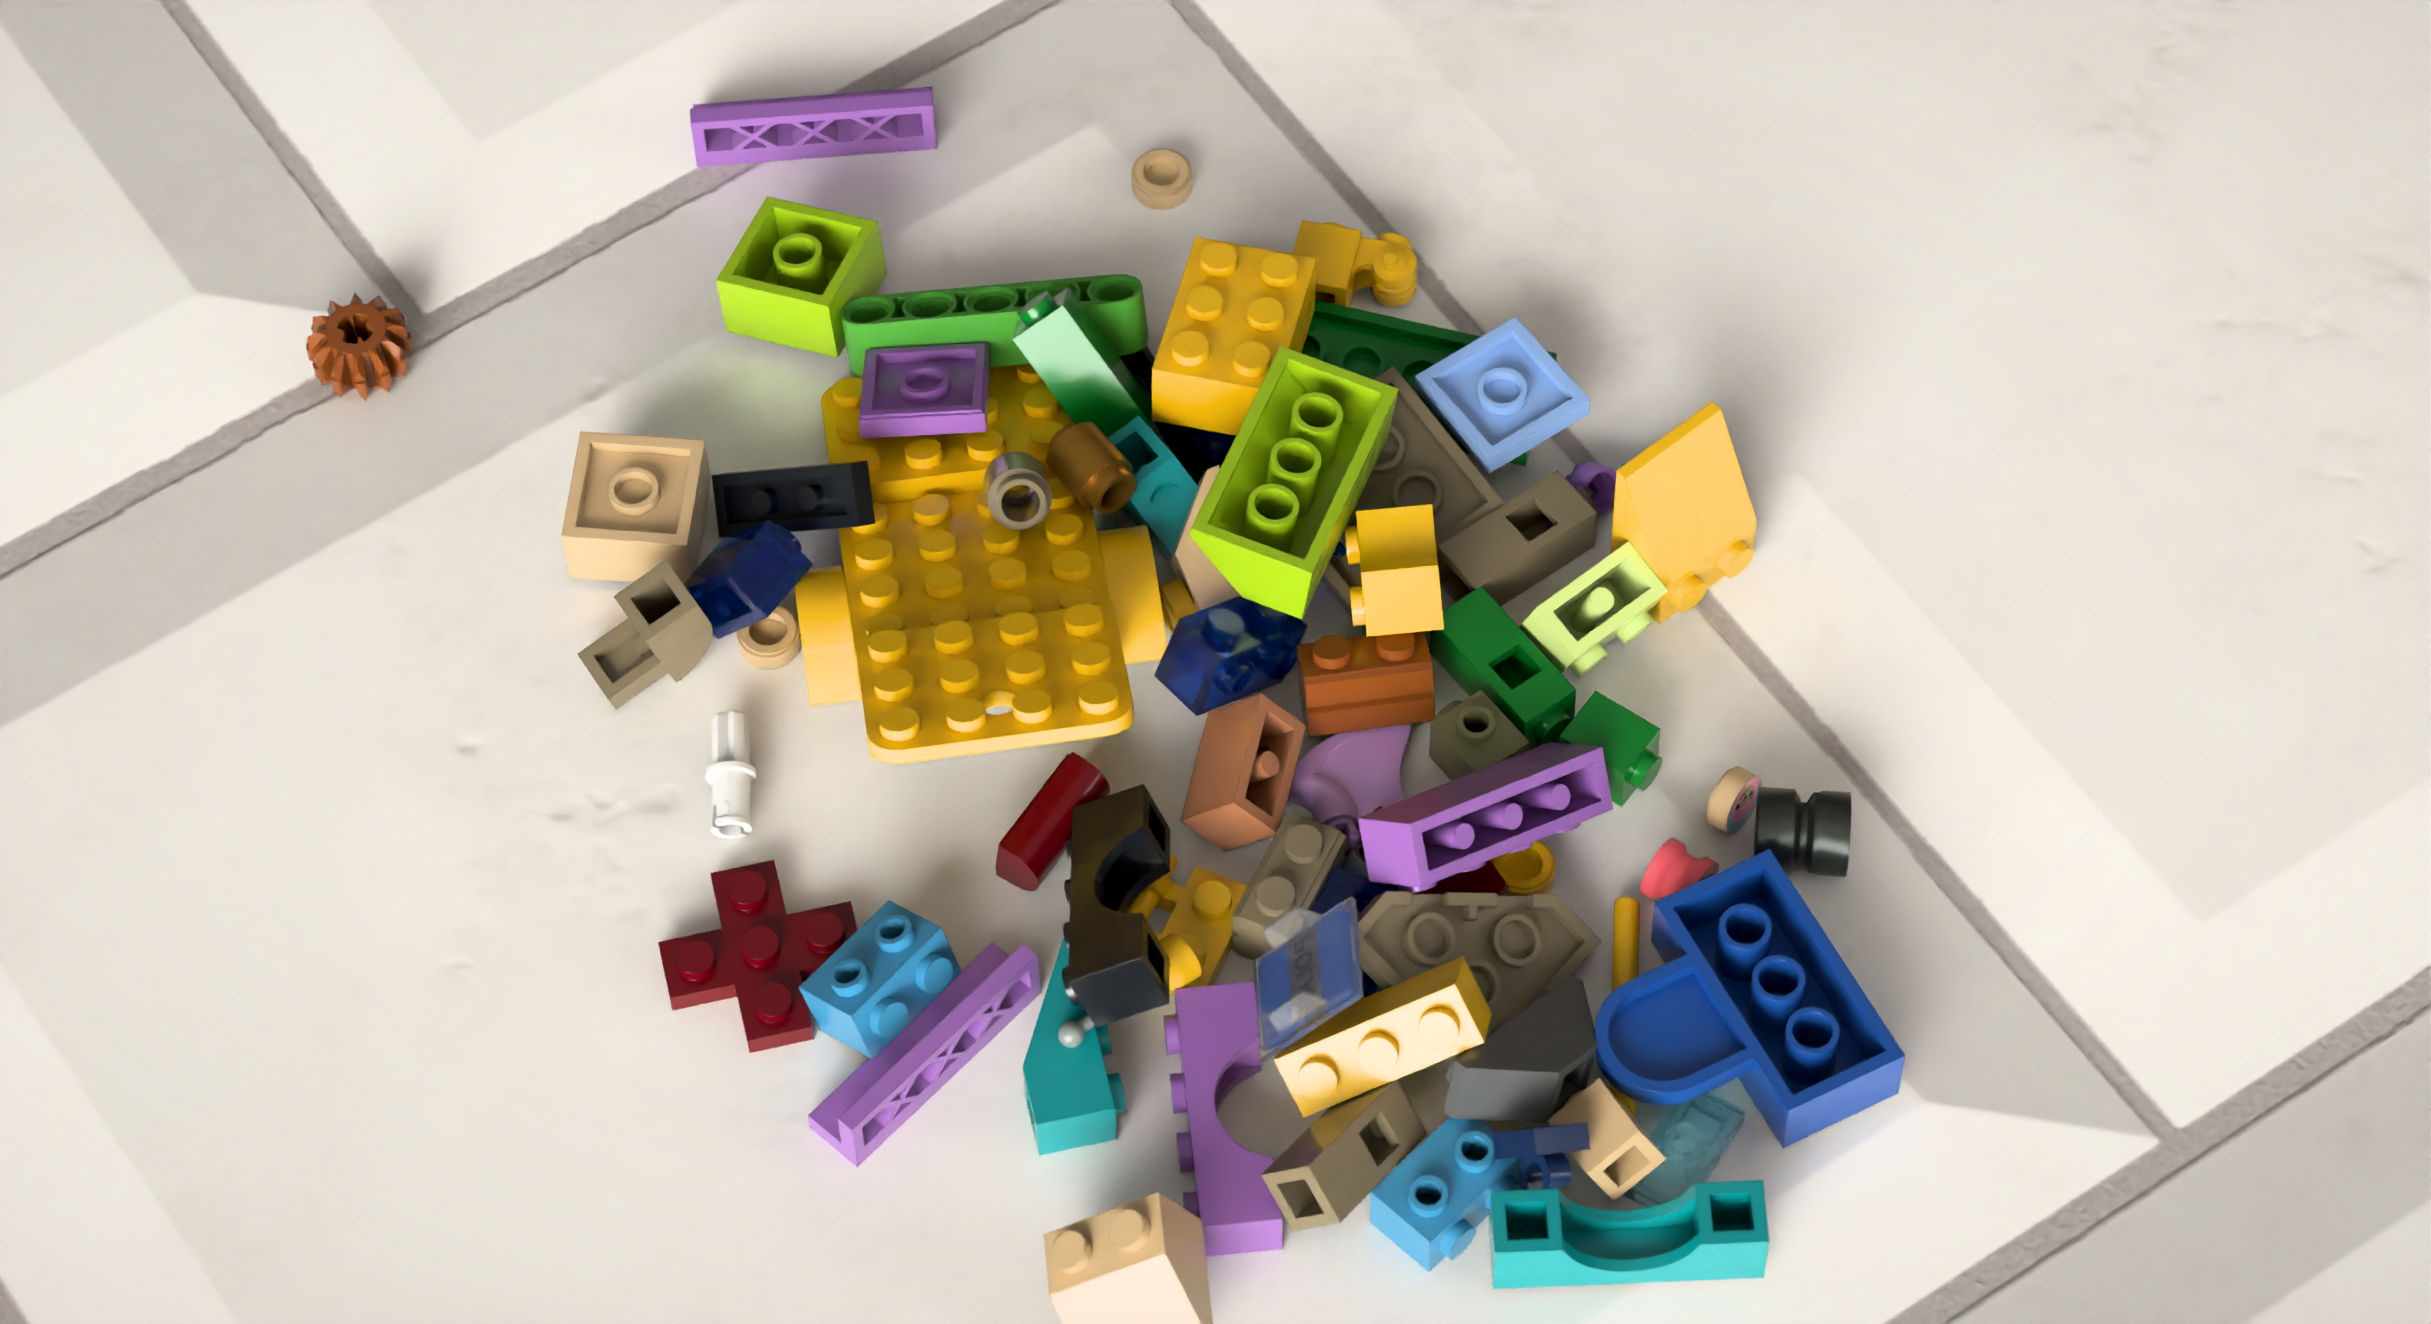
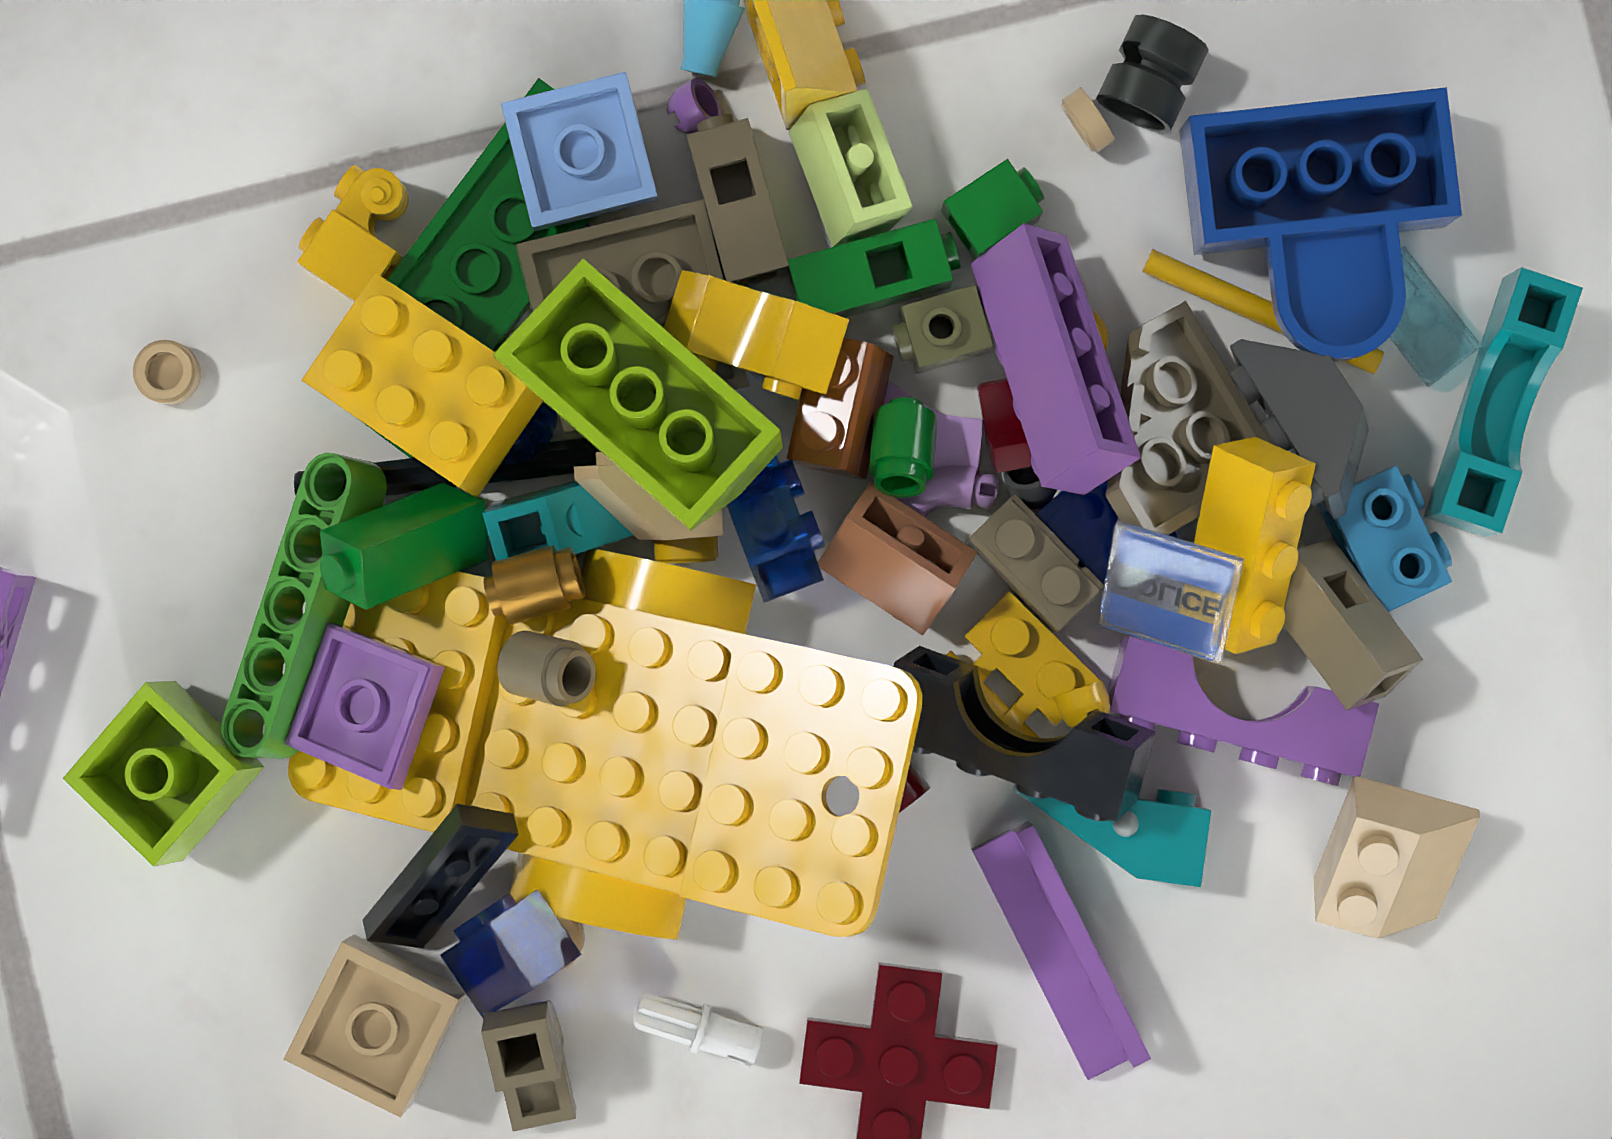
camera: 70 degrees left, 30 degrees up
dark azure brick [799,900,962,1060] -> none
dark blue tile [1492,1122,1590,1190] -> none
tan brick [1547,1078,1666,1202] -> none
coral wheel [1640,837,1719,901] -> none
none -> green brick [869,397,938,498]

